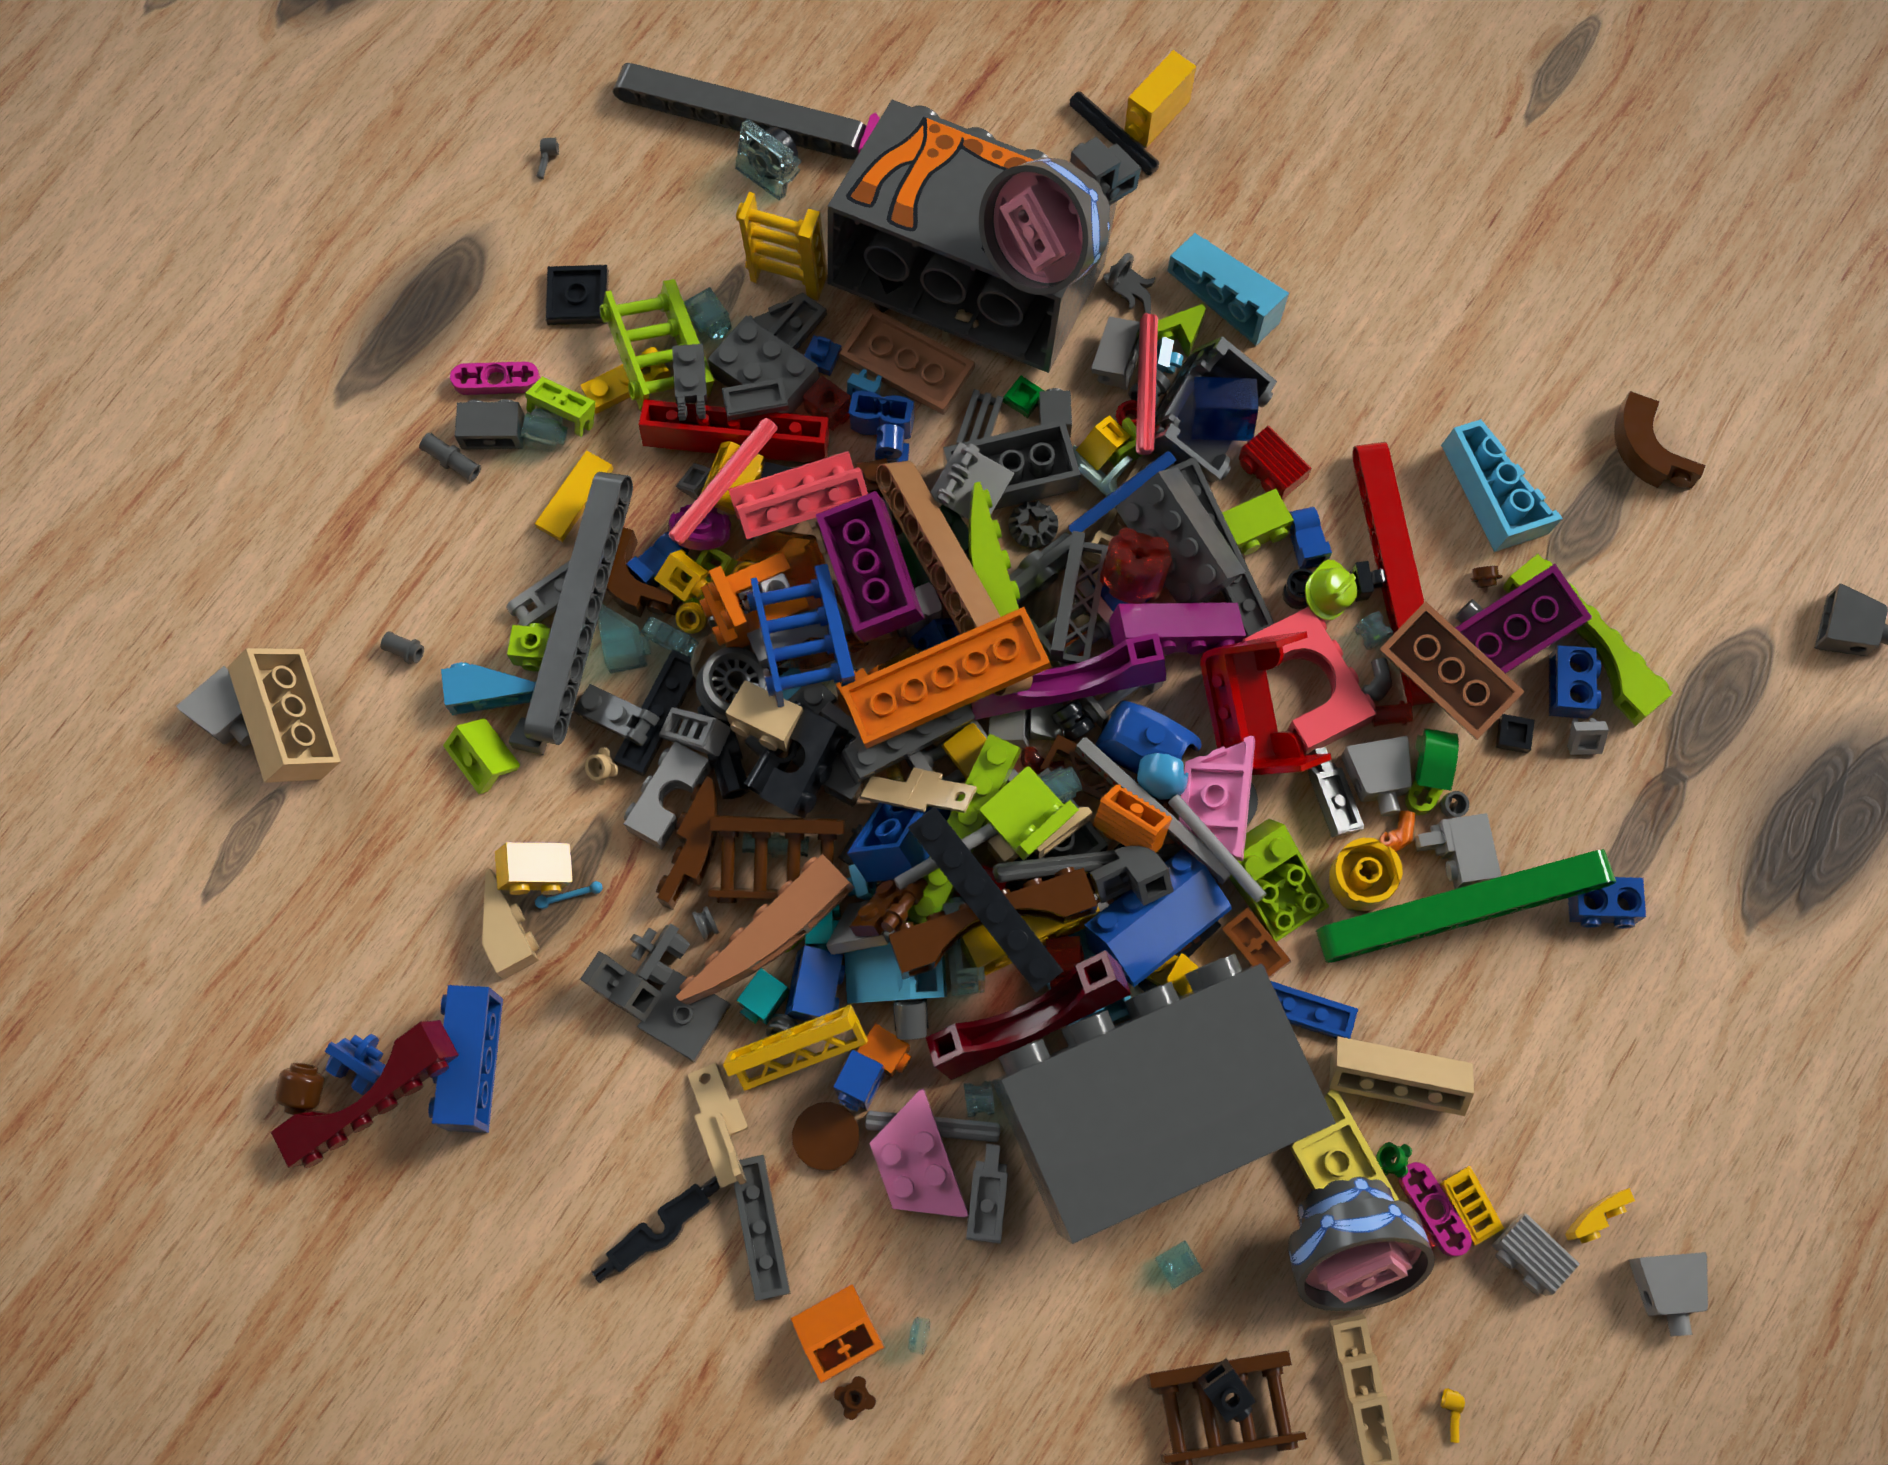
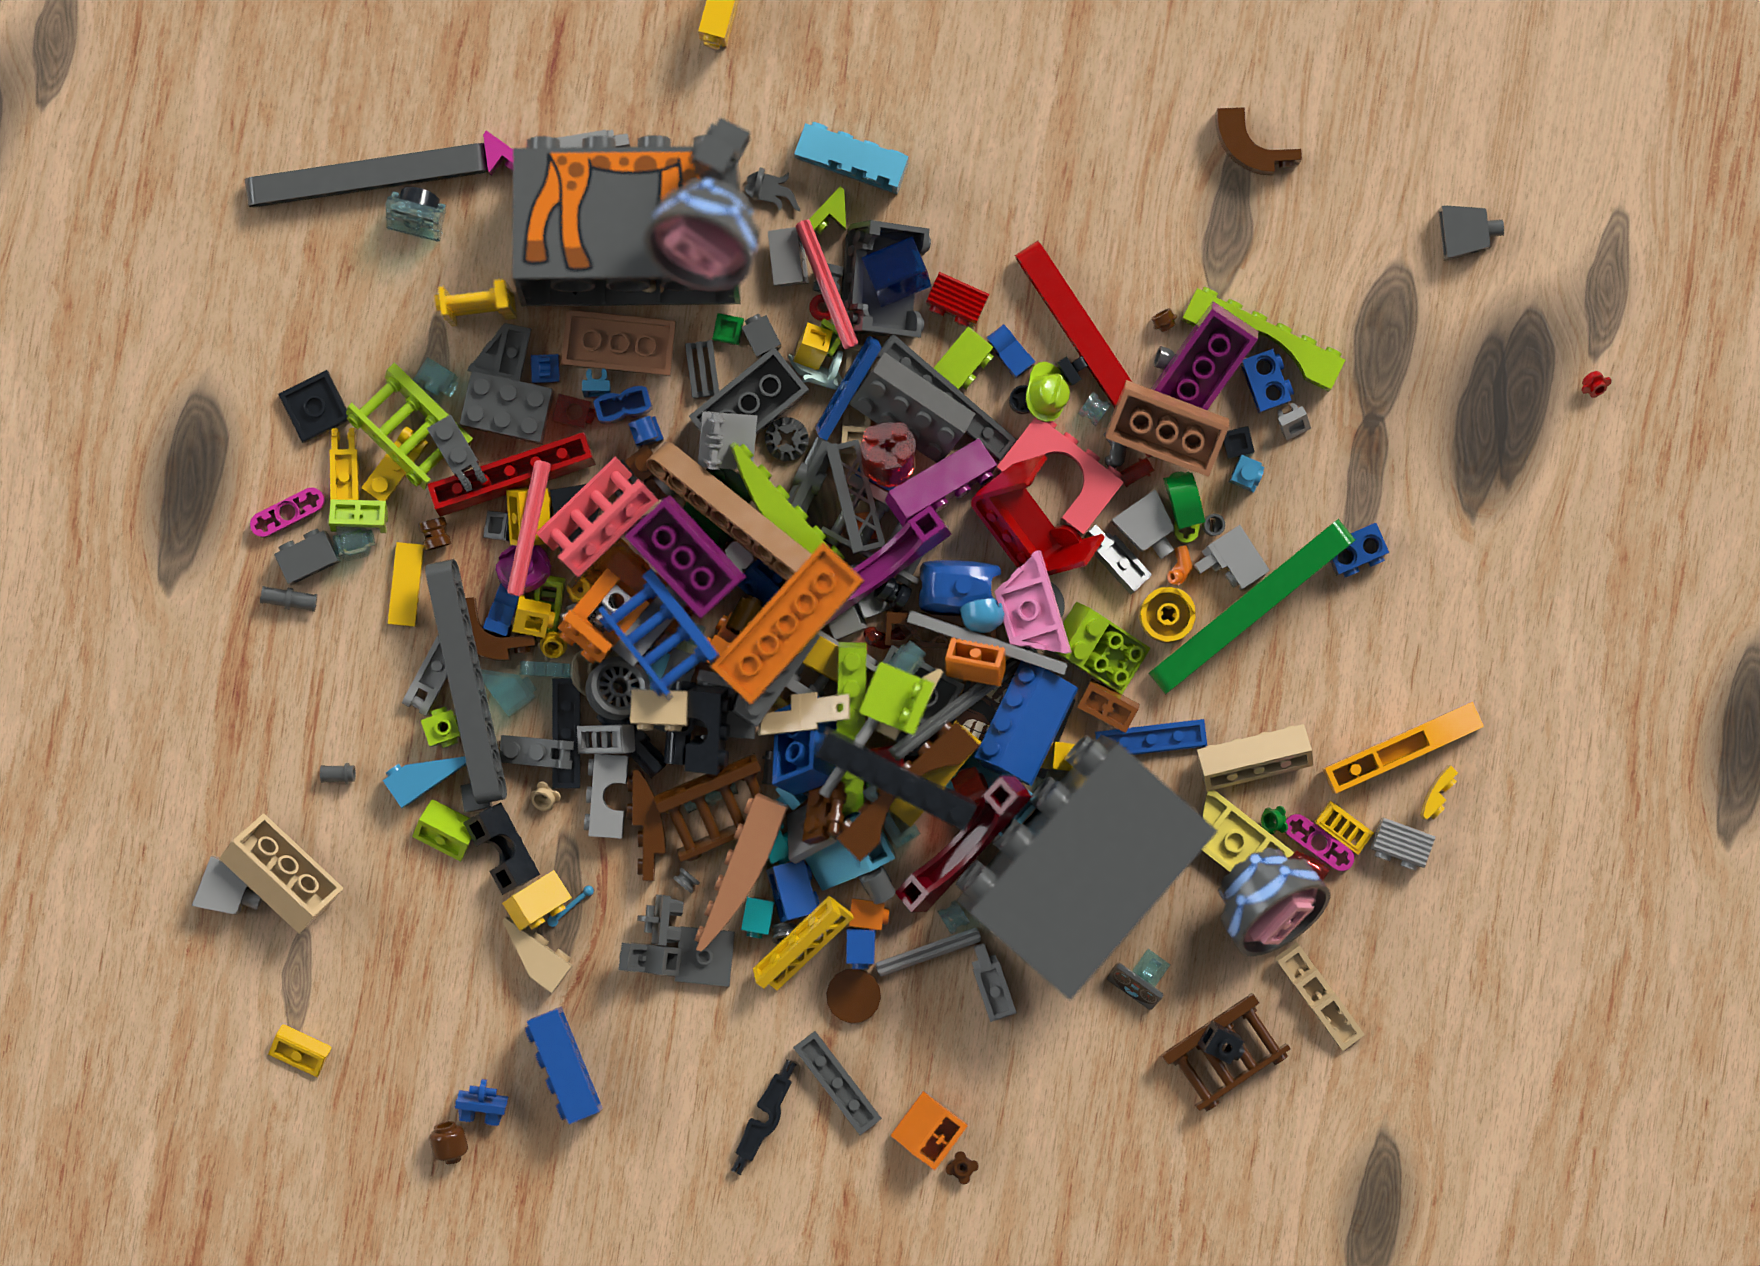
camera: 25 degrees left, 15 degrees up
dark red arch [271,1020,459,1169] -> none
dark grey hand [537,138,559,179] -> none
tan piece [687,1063,749,1189] -> none
dark grey tile [722,378,789,421] -> none
bright pink wing [870,1088,969,1217] -> none
clear light blue tile [909,1316,930,1355] -> none
black axle [1070,91,1160,176] -> none
dark grey brick [1090,846,1174,906] -> none
medium azure tile [1157,337,1184,374] -> none
light grey bar [1168,794,1266,903] -> none
medium azure wedge [1441,419,1563,552] -> none
yellow hand [1441,1388,1465,1443] -> none
light grey torso [1629,1252,1708,1336] -> none
none -> yellow slope [268,1024,331,1078]
none -> yellow hinge [330,428,359,500]
none -> reddish brown wheel [418,517,452,551]
none -> black arch [463,802,540,895]
none -> slope [1107,963,1164,1010]
none -> dark azure brick [1229,455,1265,493]
none -> light orange slope [1322,702,1484,794]

